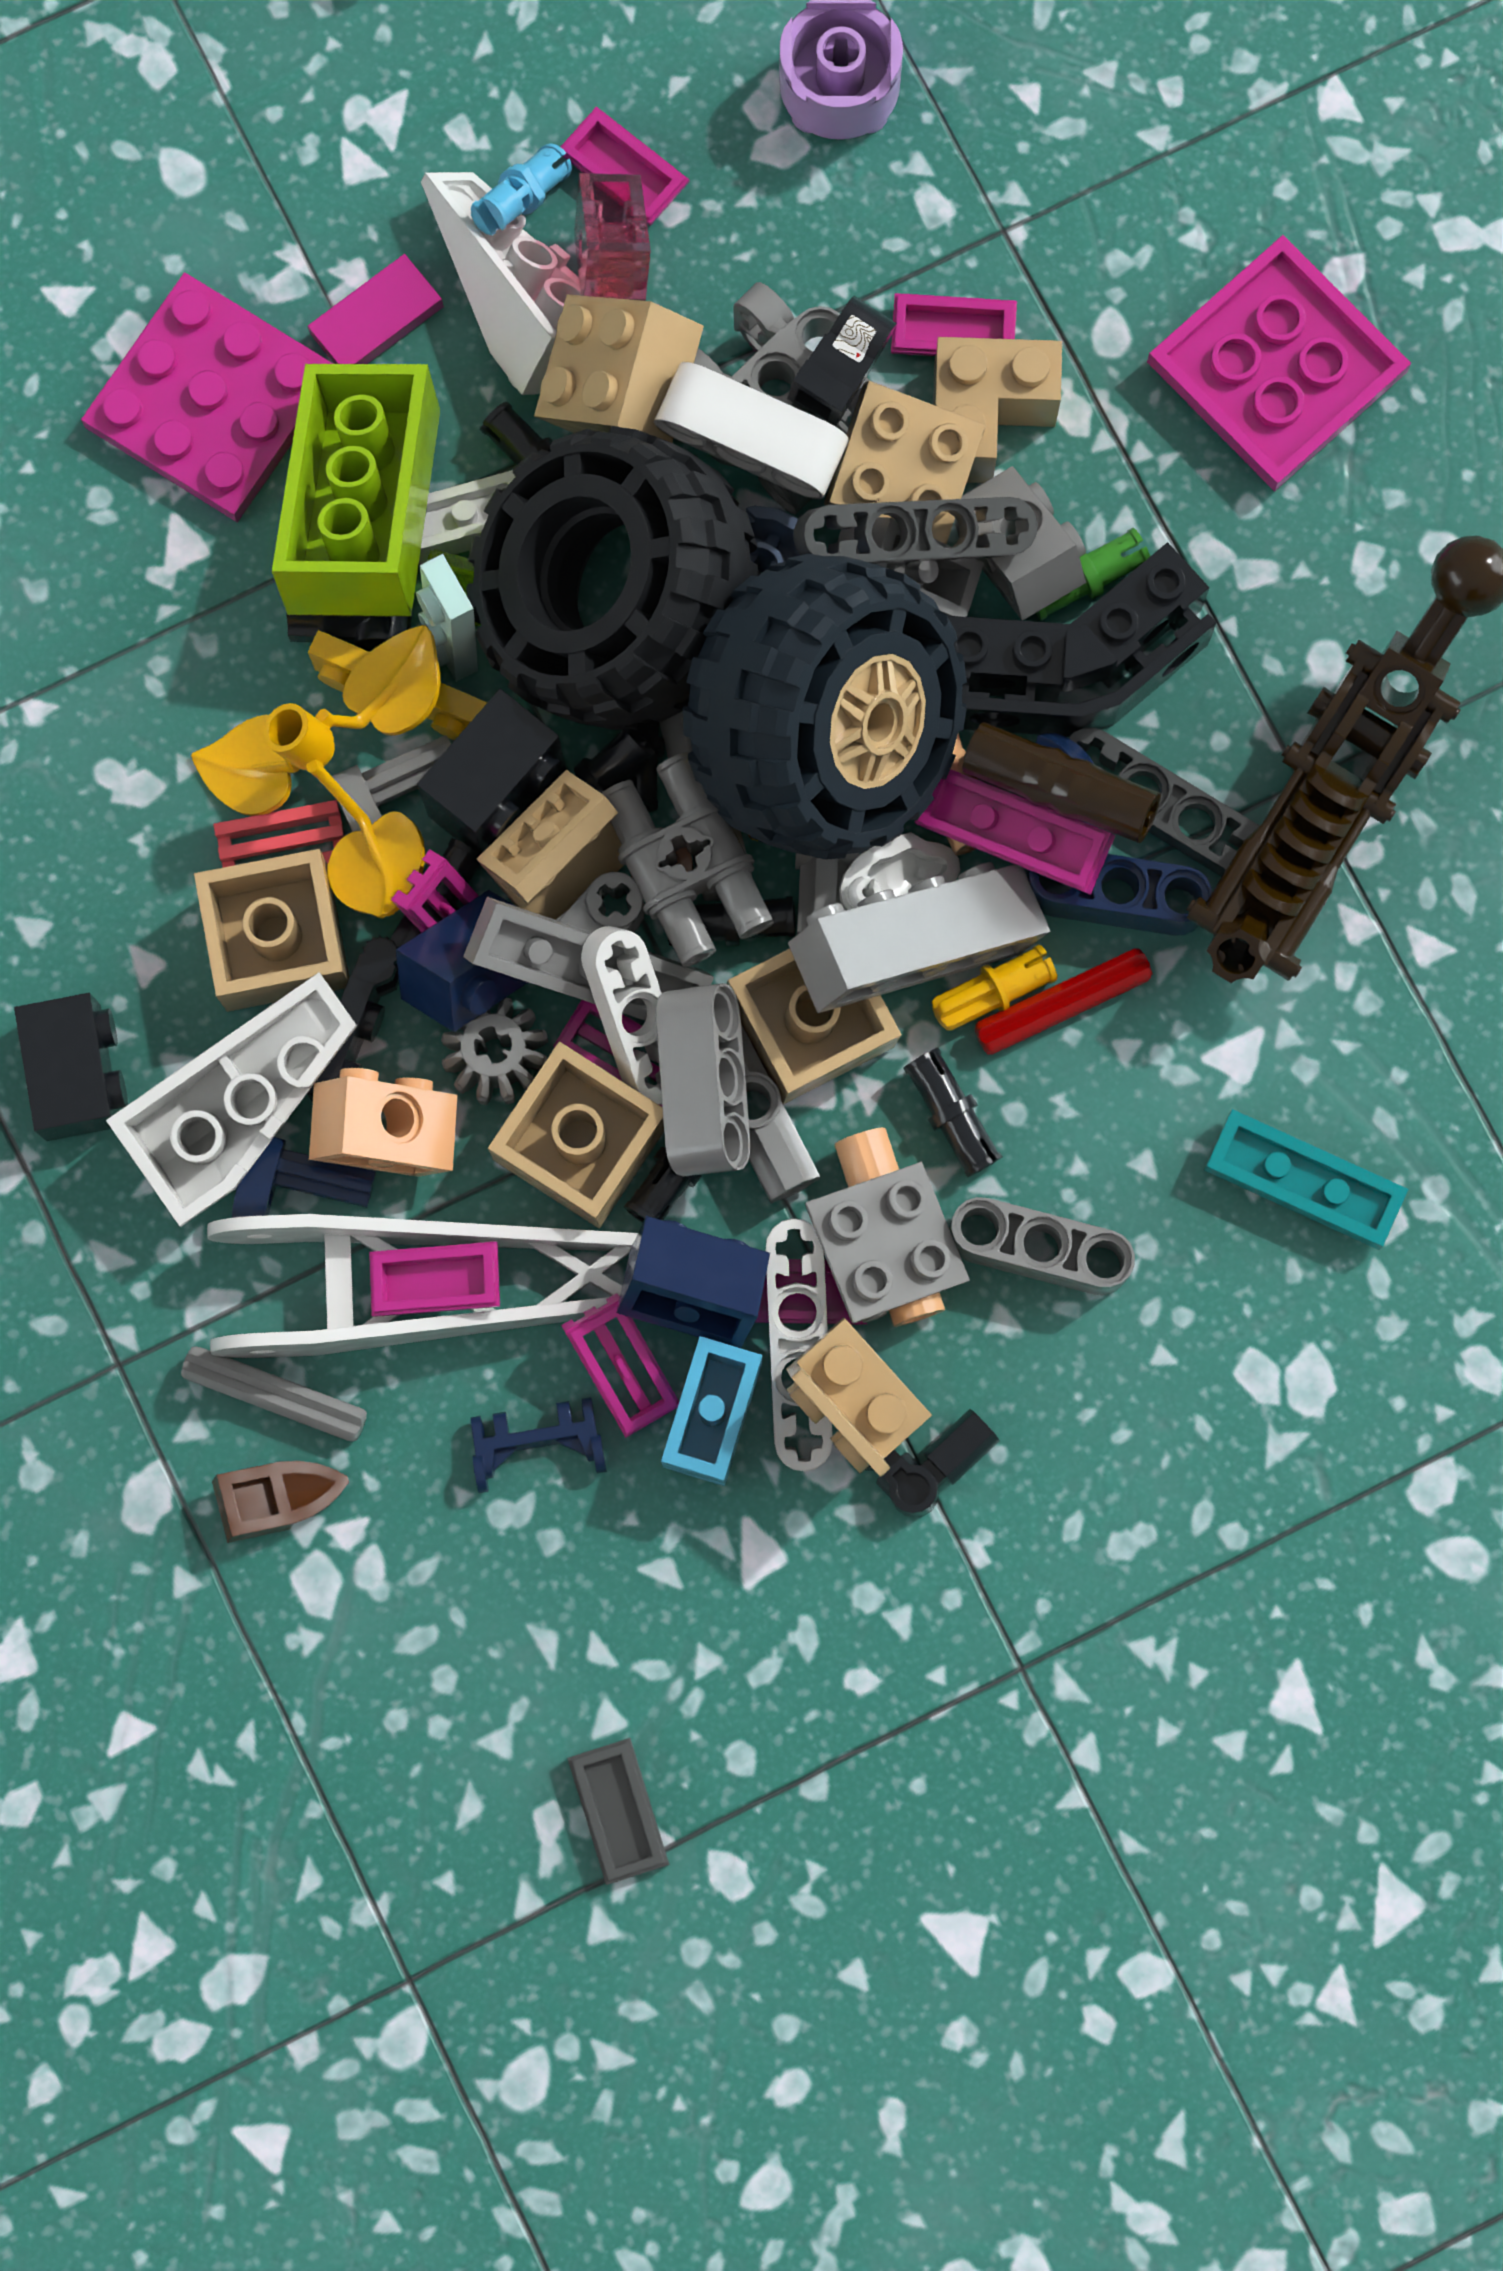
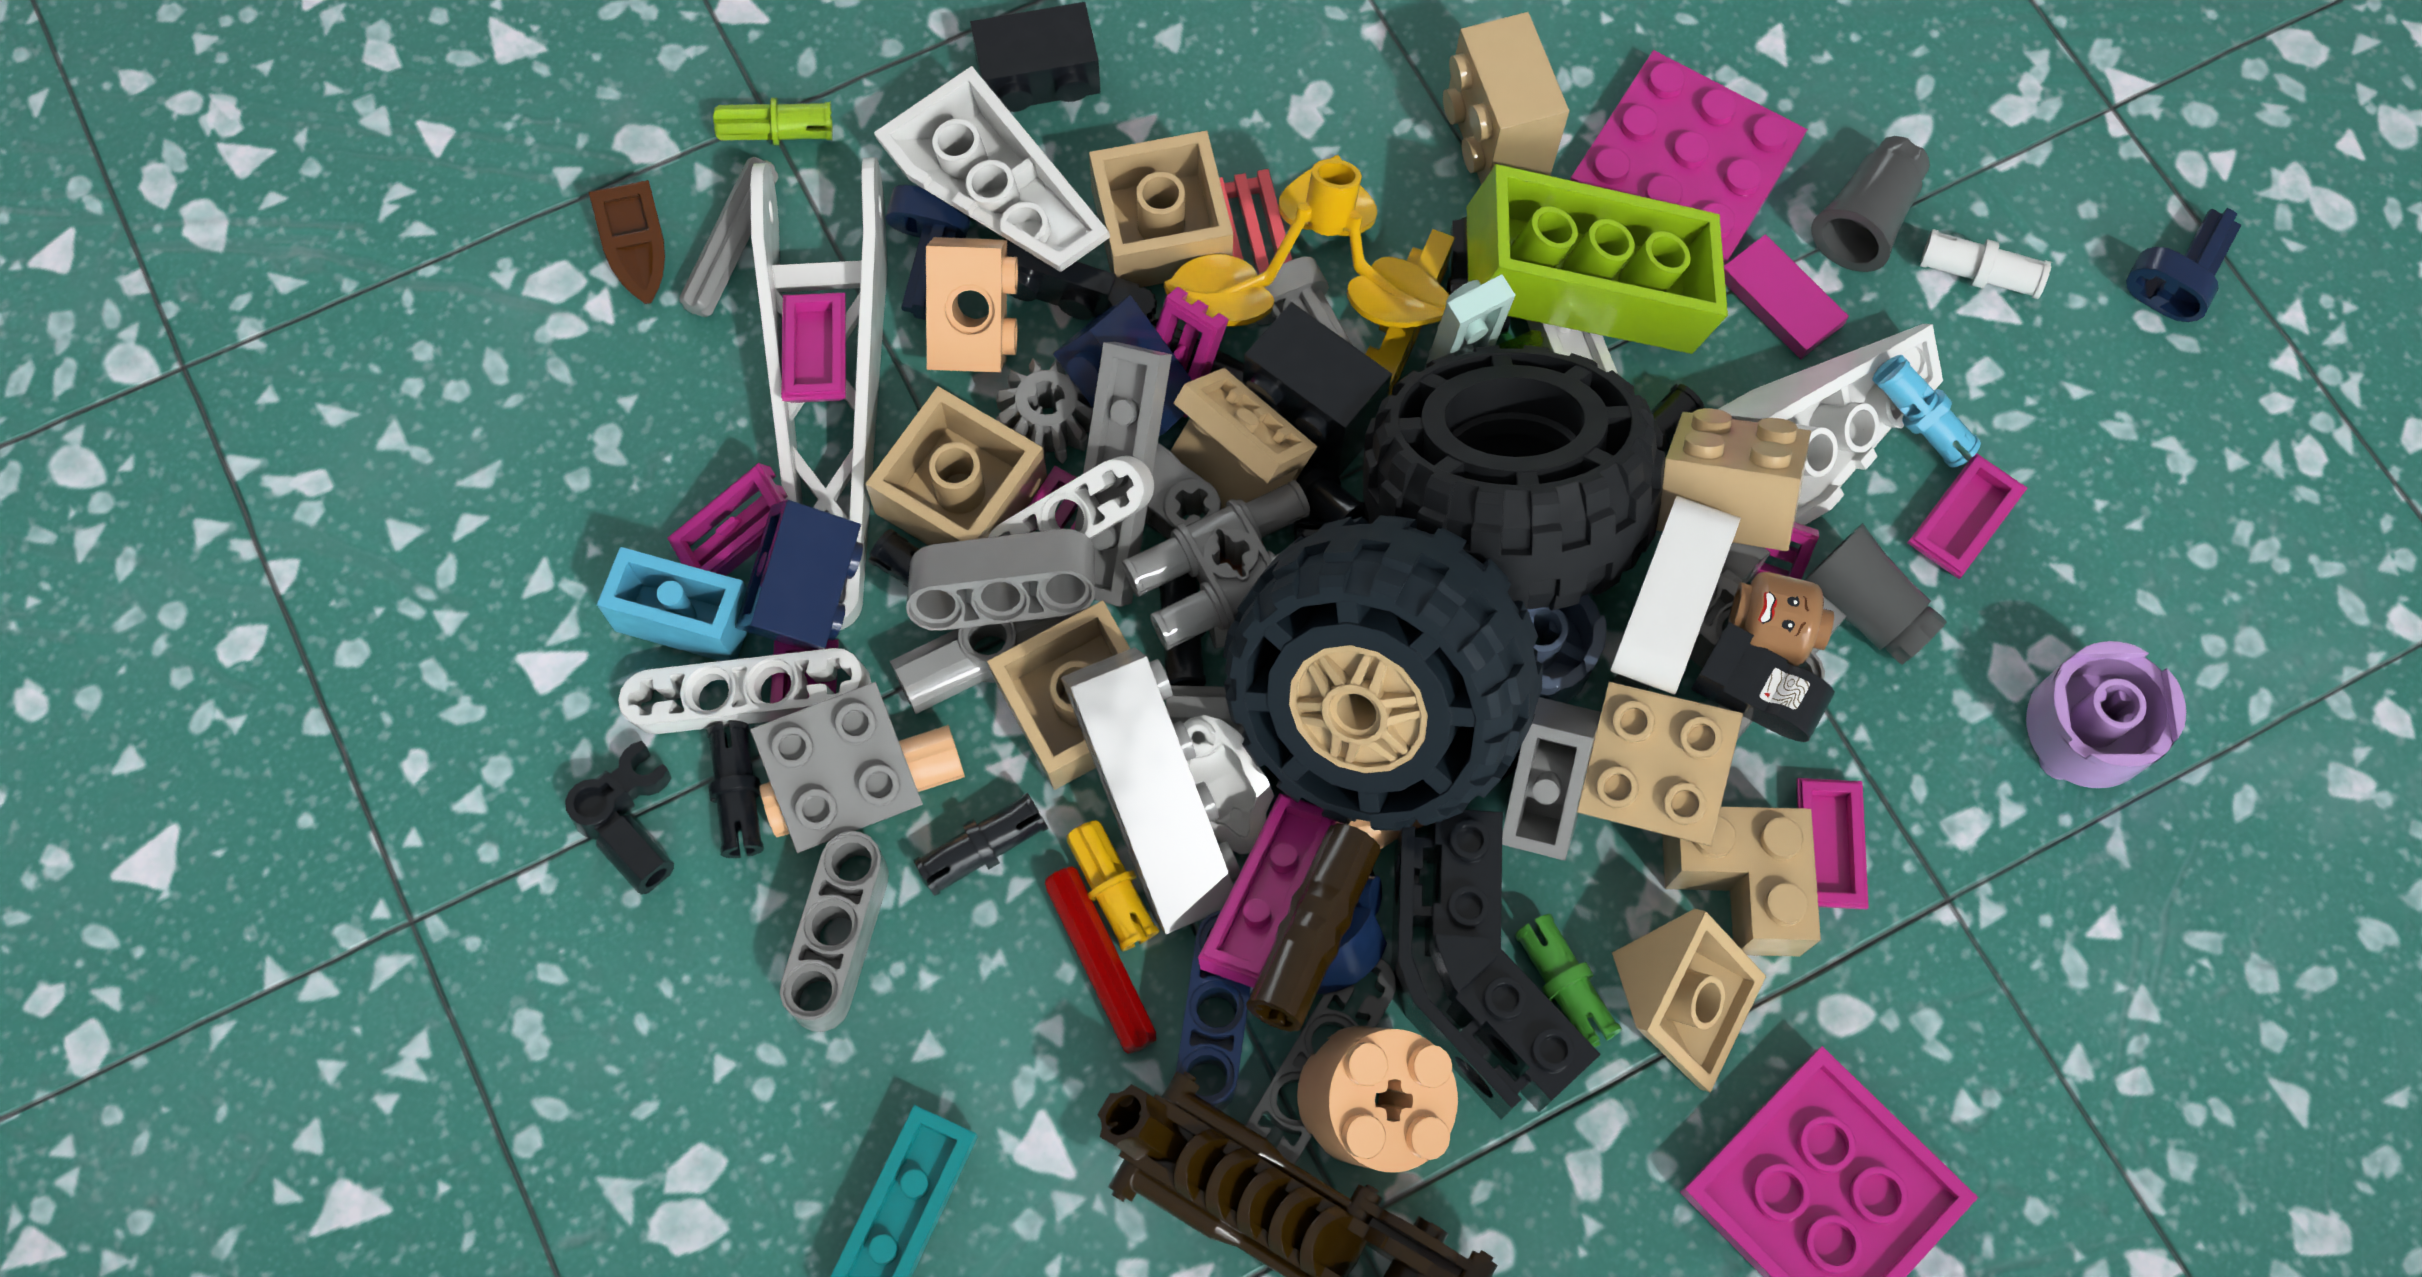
camera: 85 degrees right, 10 degrees down
dark blue piece [470,1397,607,1493] -> none
dark grey tile [567,1738,669,1885] -> none
clear pink brick [574,173,651,301] -> none
tan bracket [786,1317,932,1477] -> none
dark grey beam [793,497,1038,564] -> none
light grey brick [954,466,1086,621] -> none
none -> black pin [707,721,764,858]
none -> lime axle [713,98,833,146]
none -> light nougat brick [1297,1026,1458,1173]
none -> tan brick [1443,12,1569,185]
none -> tan slope [1612,909,1766,1093]
none -> medium nougat head [1728,572,1834,666]
none -> dark grey plant [1804,523,1947,665]
none -> dark grey plant [1811,136,1930,272]
none -> white pin [1920,229,2052,299]

